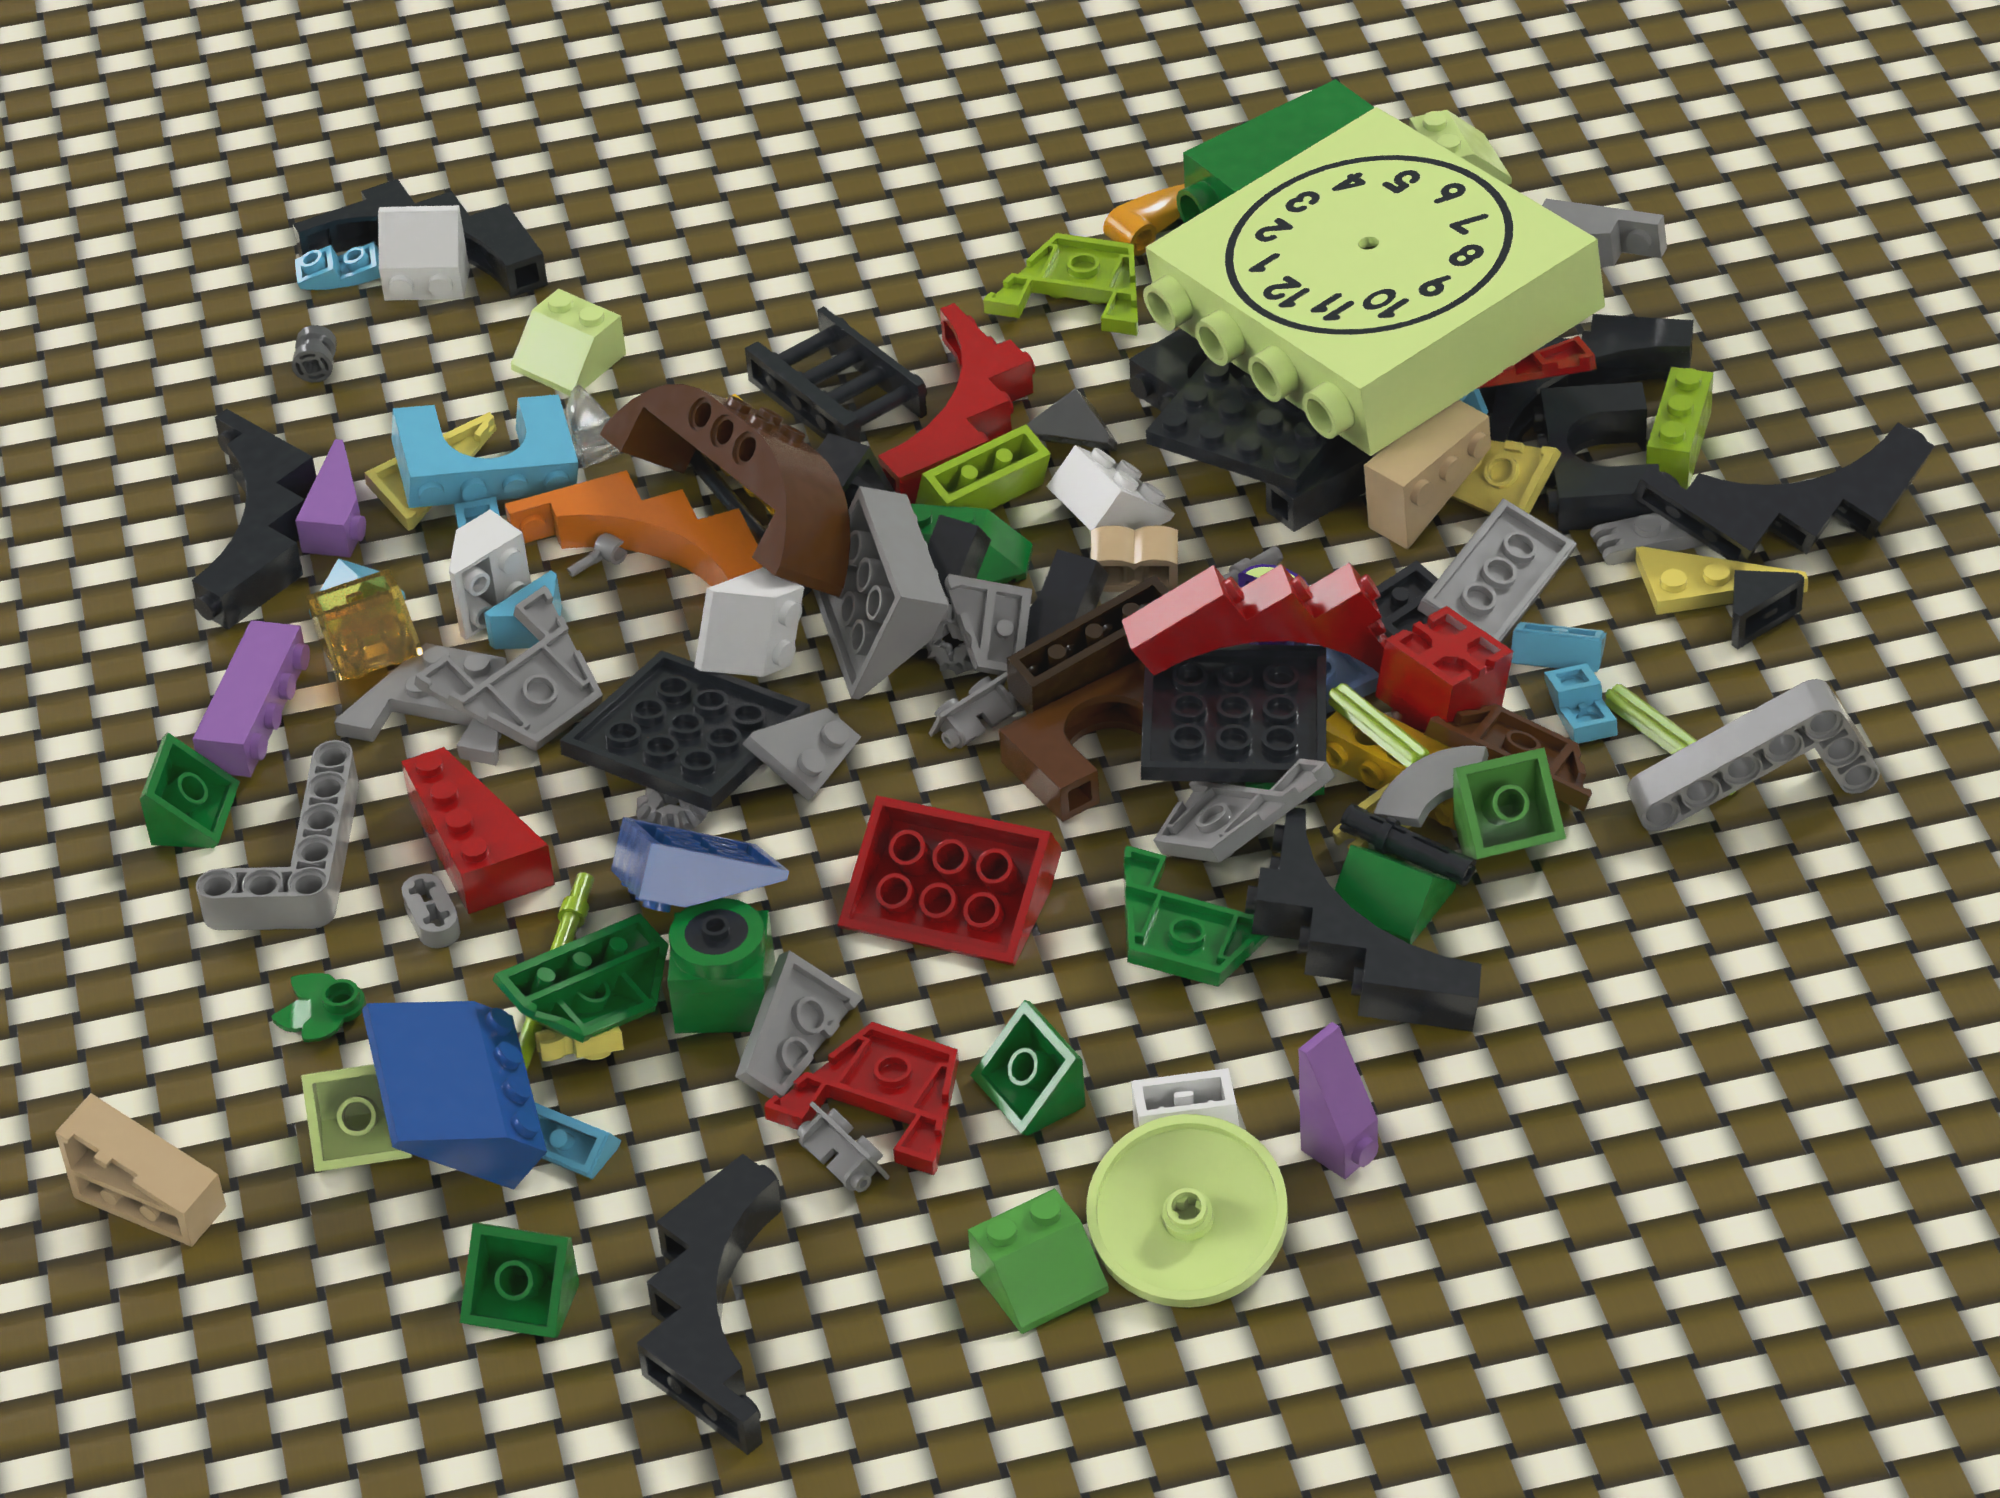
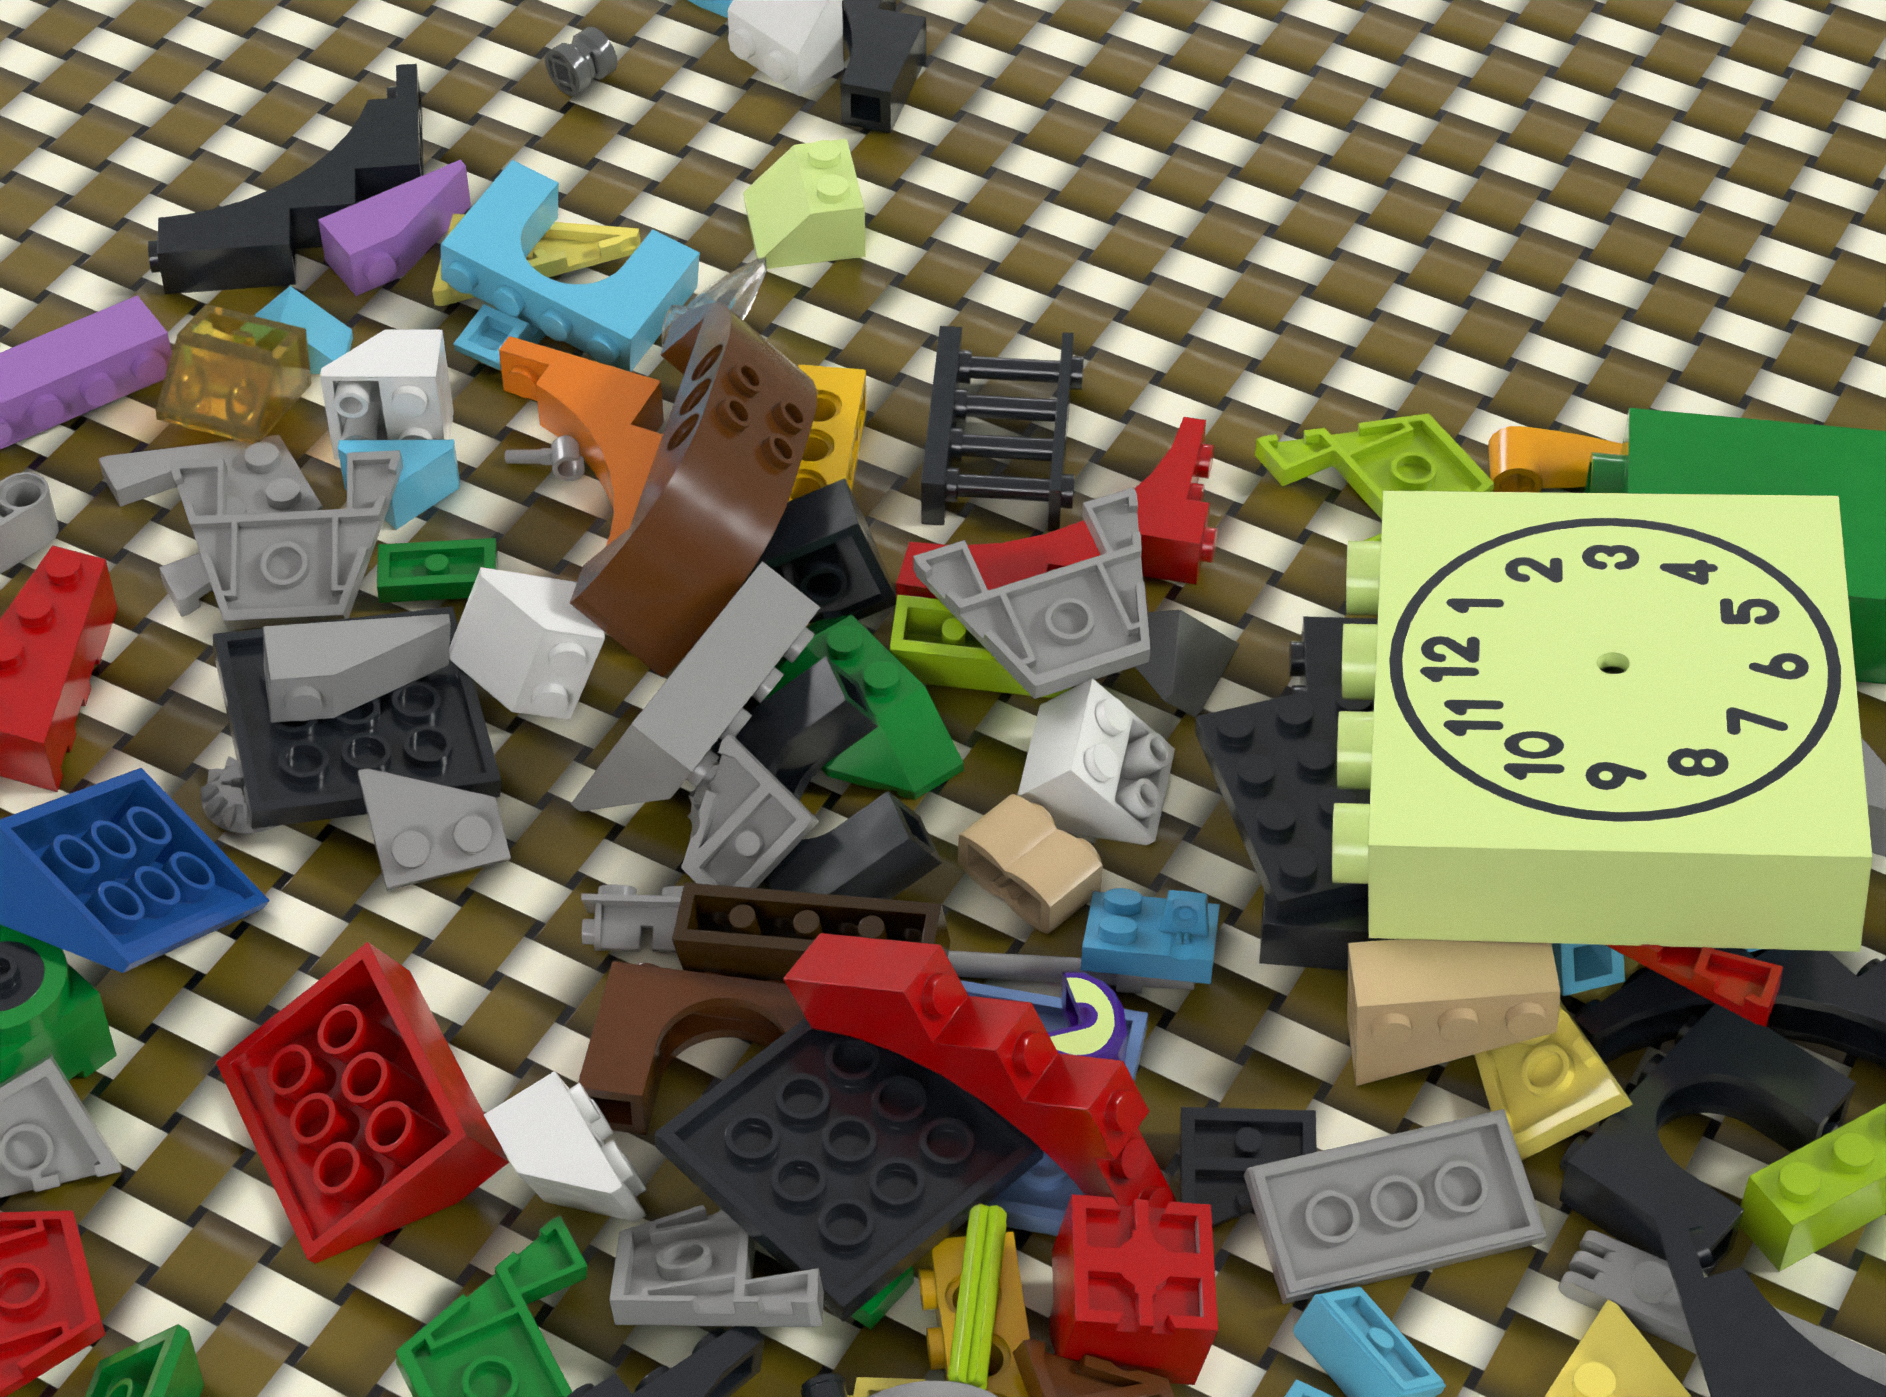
camera: 40 degrees right, 5 degrees up
none -> light grey slope [263,614,451,723]
none -> green plate [377,538,498,603]
none -> white slope [484,1071,647,1222]
none -> light grey wing [913,487,1150,699]
none -> dark azure hinge [1080,888,1220,984]

